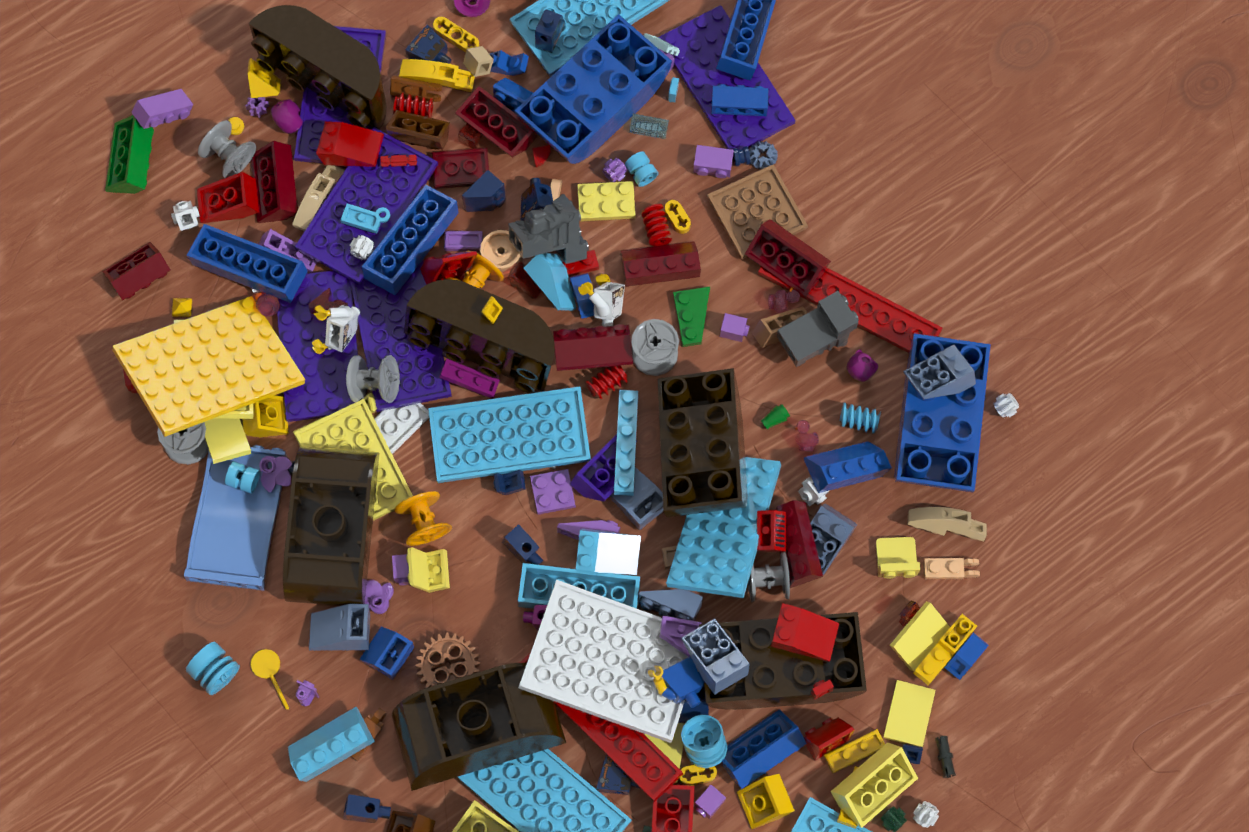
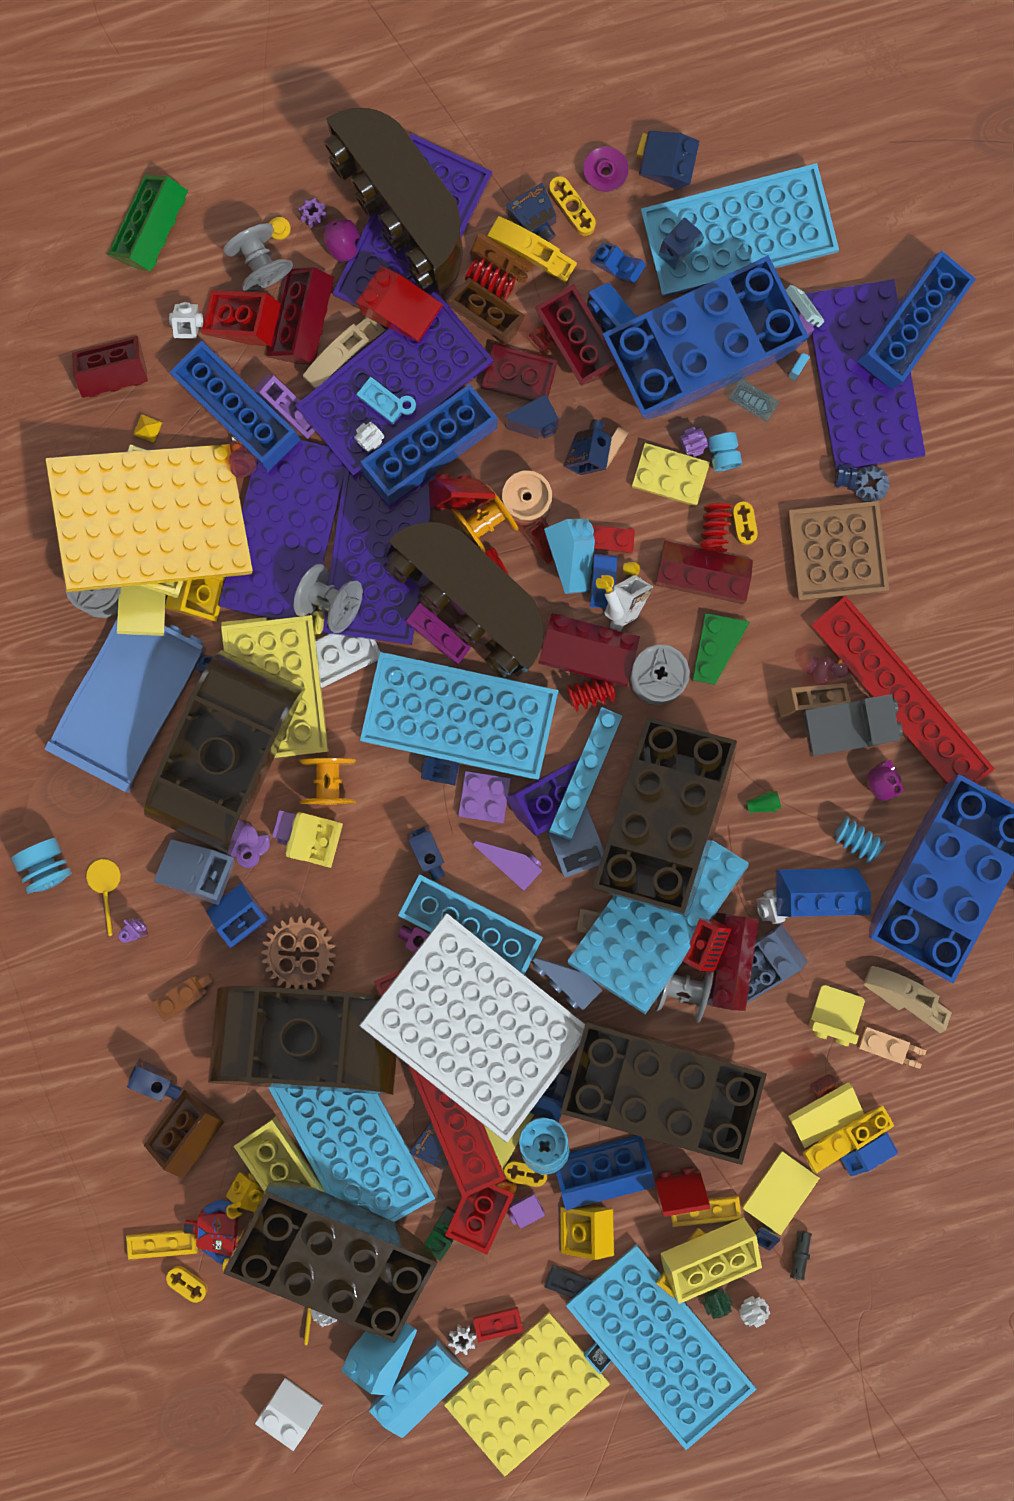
camera: 20 degrees right, 15 degrees up
medium lavender brick [131,89,193,129] -> none
medium azure wheel [225,461,260,494] -> none
yellow slope [247,58,281,98] -> none
medium lavender plate [259,456,292,492] -> none
medium azure slope [288,707,375,782] -> none
clear red slope [309,288,348,314] -> none
white torso [312,305,360,354] -> none
red axle [380,155,417,167] -> none
medium lavender tile [444,231,483,251] -> none
tan brick [463,46,494,77] -> none
yellow slope [482,296,503,324] -> none
dark grey brick [508,194,589,264] -> none
red tile [532,145,551,167] -> none
slope [576,529,641,575] -> none
blue torso [648,656,704,708] -> none
medium lavender wing [659,616,702,657] -> none
sand blue slope [681,619,749,695] -> none
medium lavender brick [693,145,734,178] -> none
blue brick [711,84,768,116] -> none
medium lavender brick [720,313,750,342] -> none
dark red slope [745,219,831,297] -> none
red slope [771,603,839,662] -> none
clear pink animal [795,420,819,451] -> none
red plate [811,680,834,700] -> none
sand blue slope [903,345,976,399] -> none

